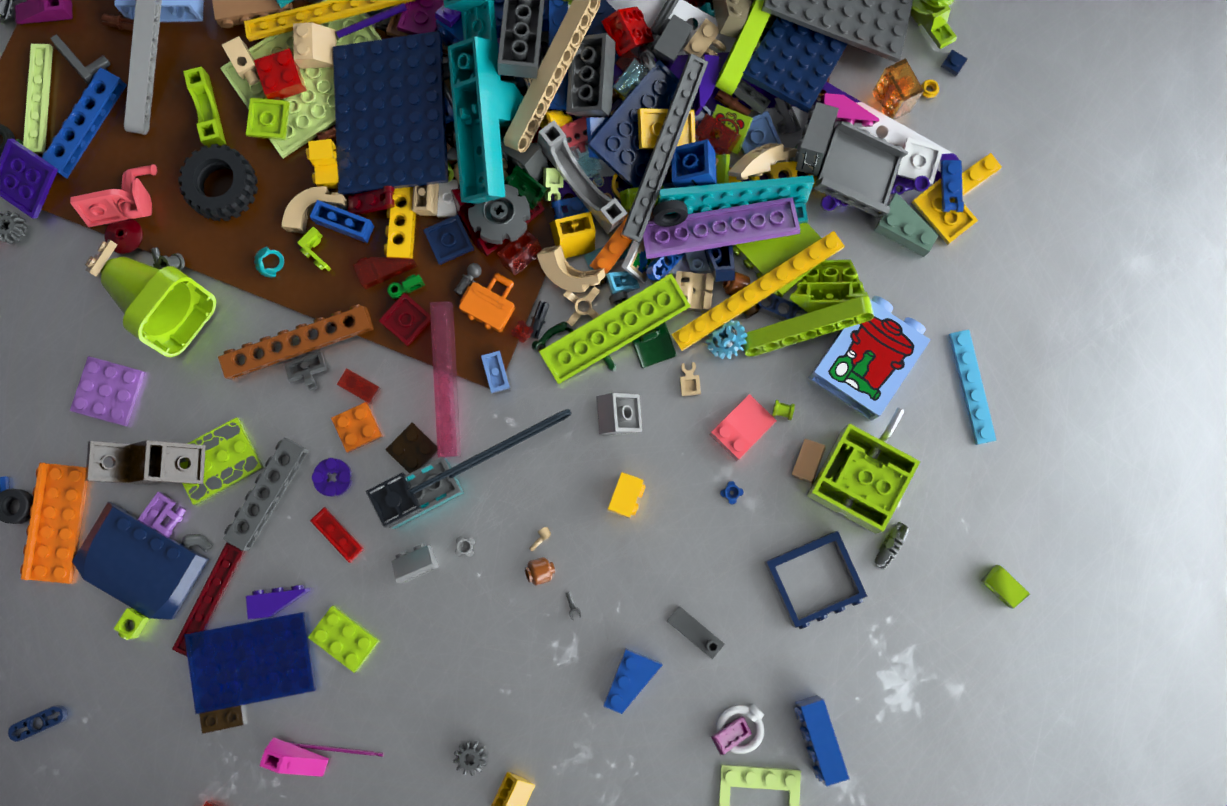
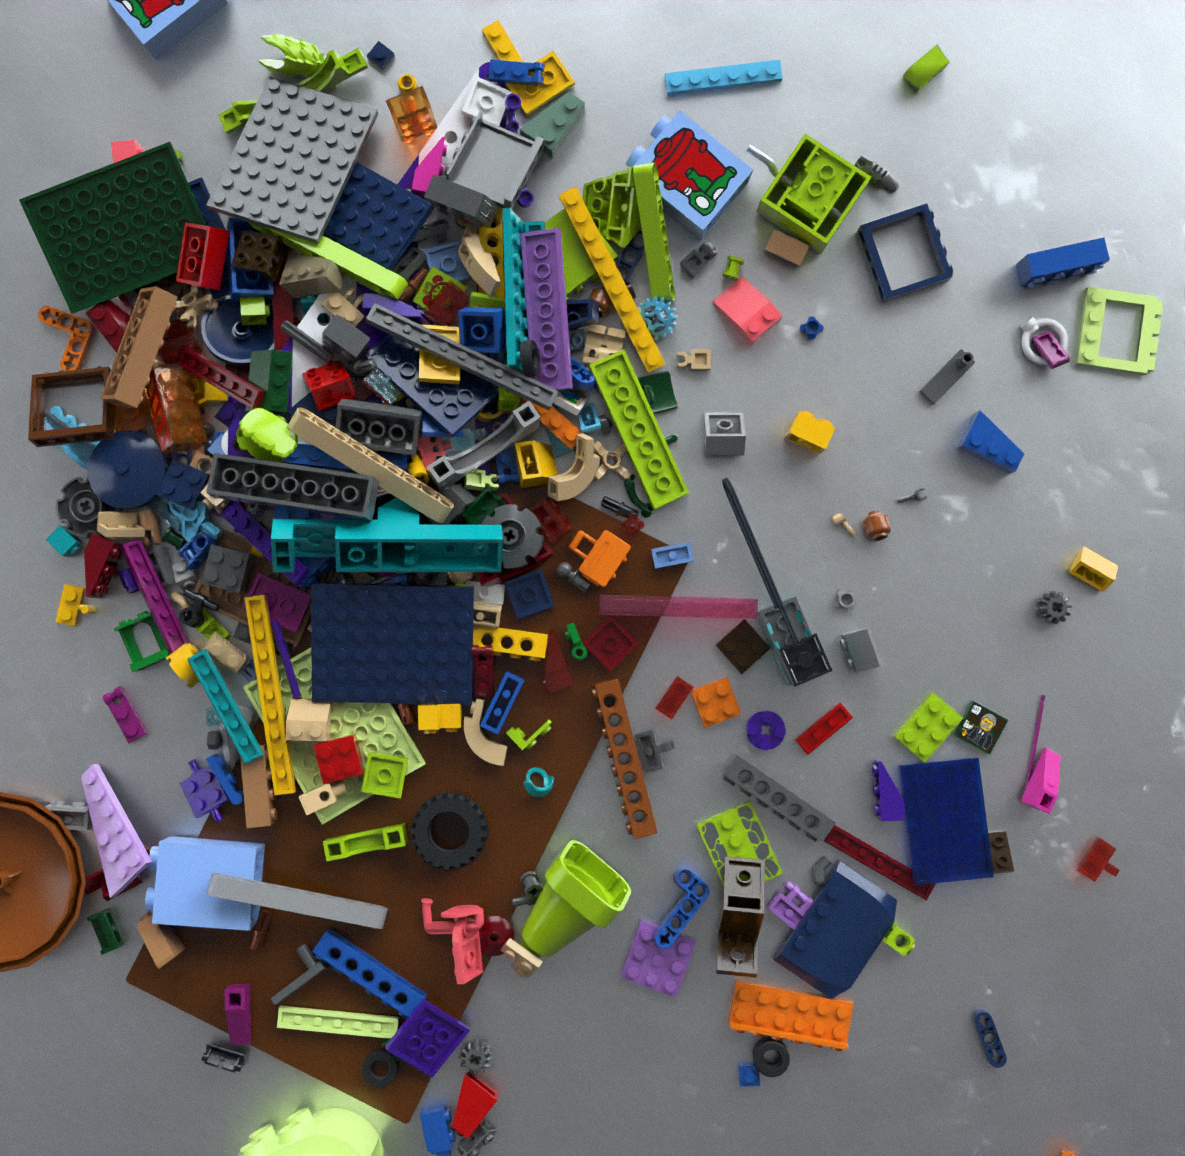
camera: 85 degrees left, 5 degrees up
none -> blue beam [652,869,710,949]
none -> dark grey plate [680,241,718,278]
none -> tile [954,701,1008,755]

